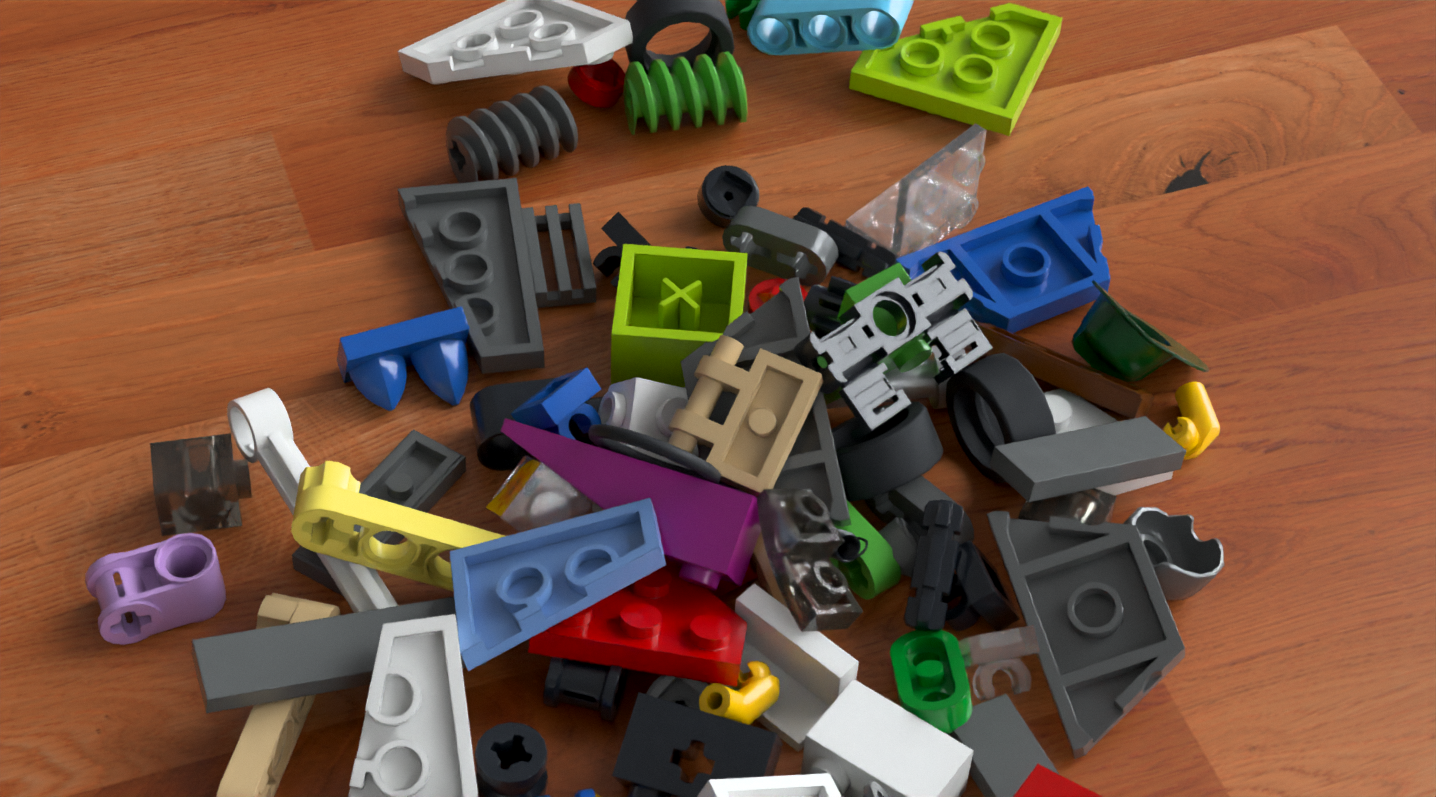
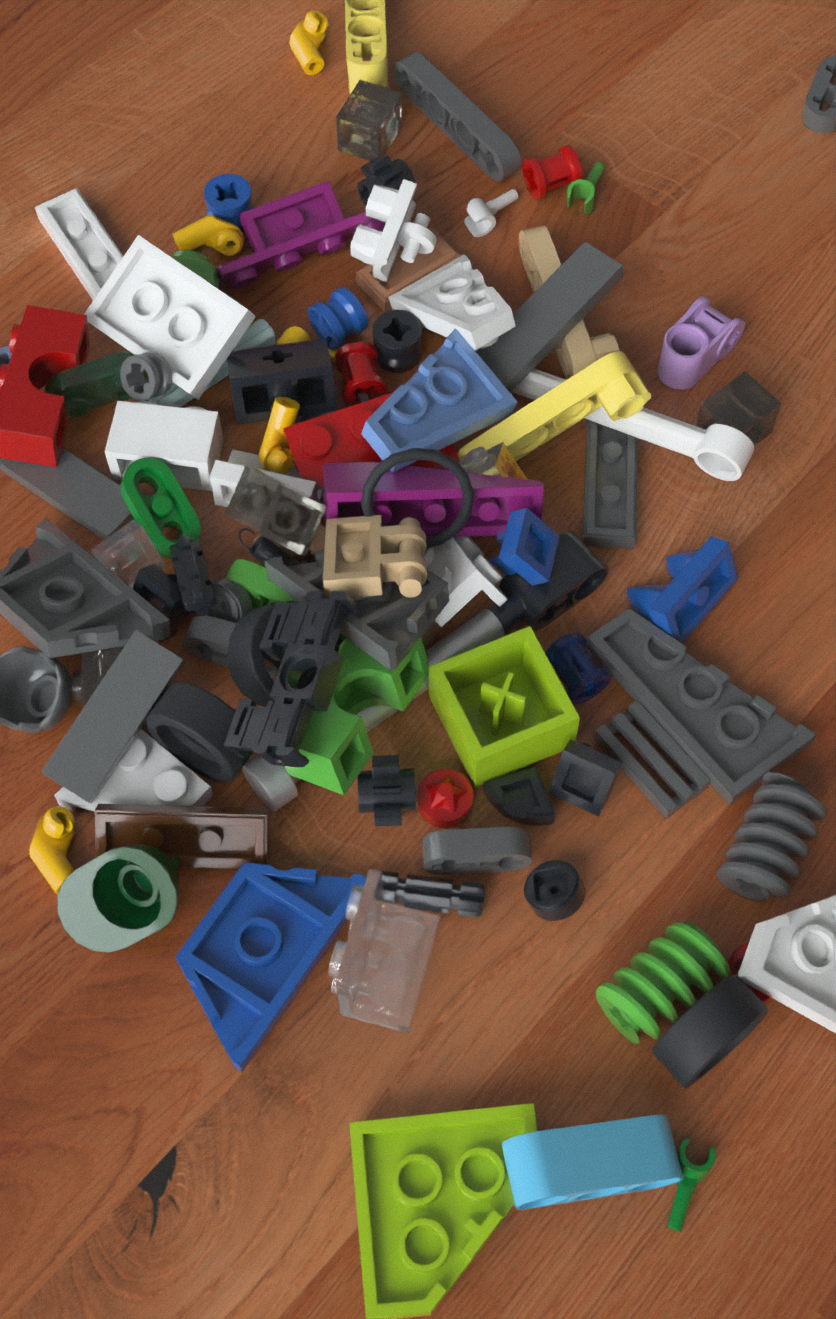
camera: 155 degrees right, 15 degrees up
none -> red bush [335,341,388,407]
none -> clear blue bush [545,632,612,705]

